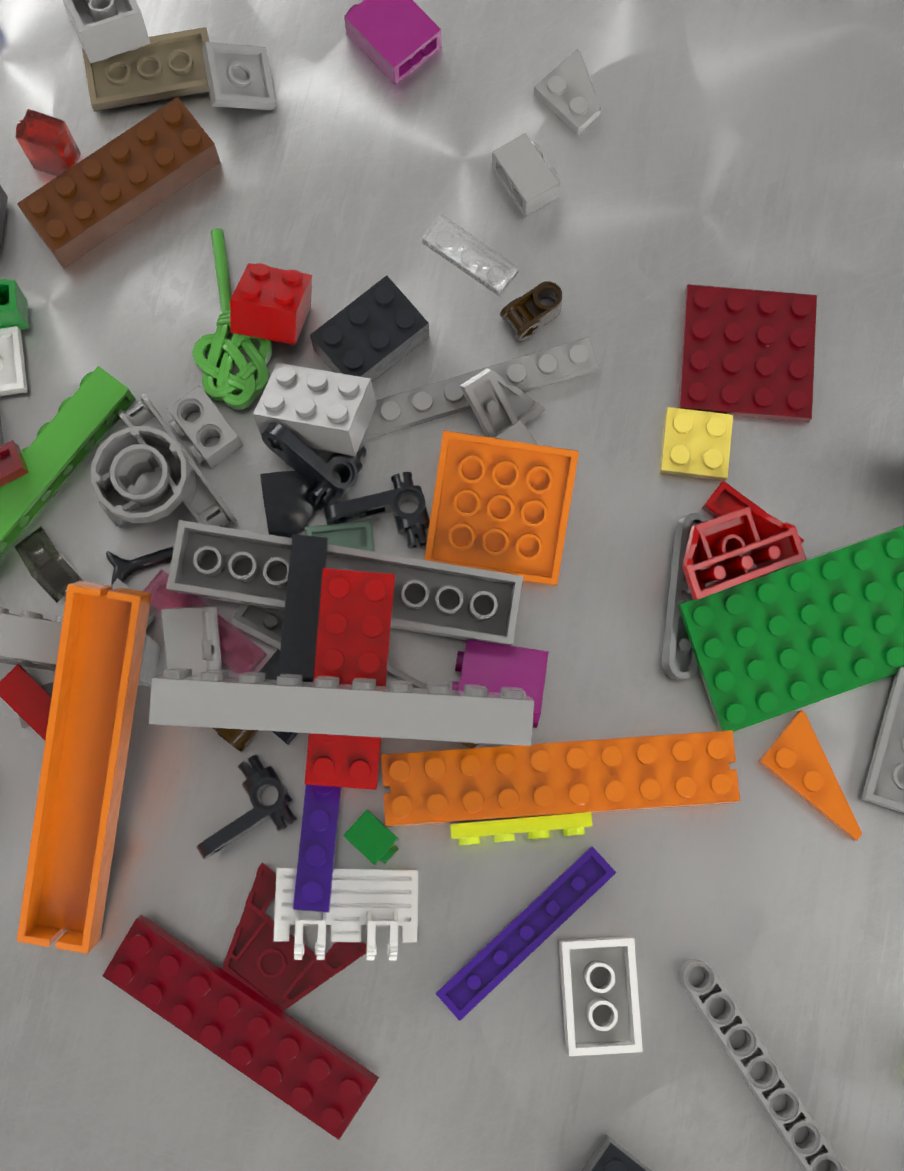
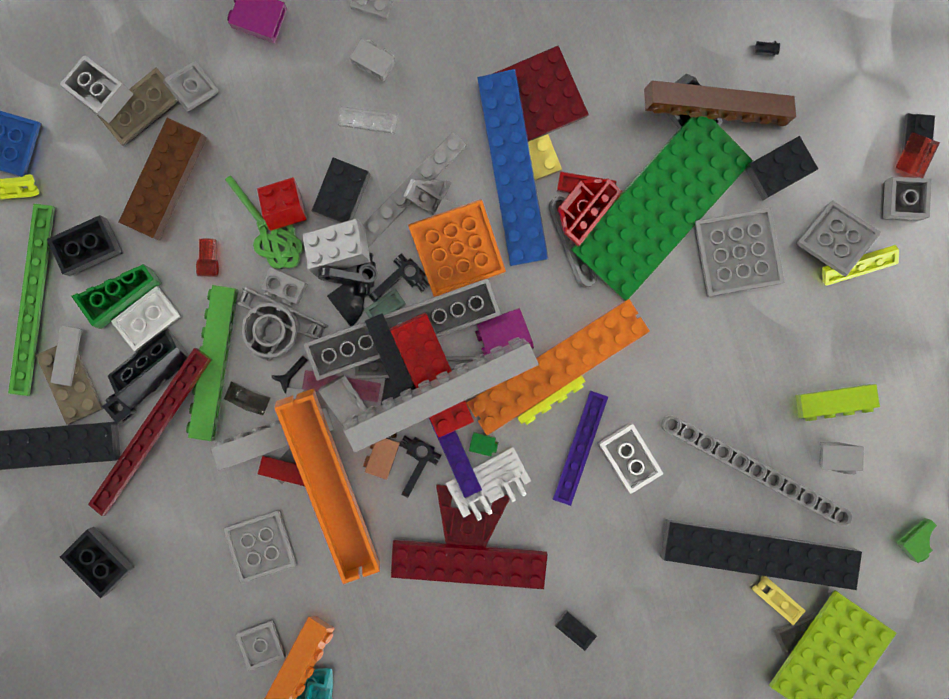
camera: 30 degrees left, 10 degrees up
clear red brick [15,109,81,176] -> none
dark brown piece [499,281,562,341] -> none
orange wing [758,710,862,841] -> none
none -> clear red piece [196,238,219,277]
none -> nougat brick [363,438,401,480]
none -> blue plate [477,69,549,266]

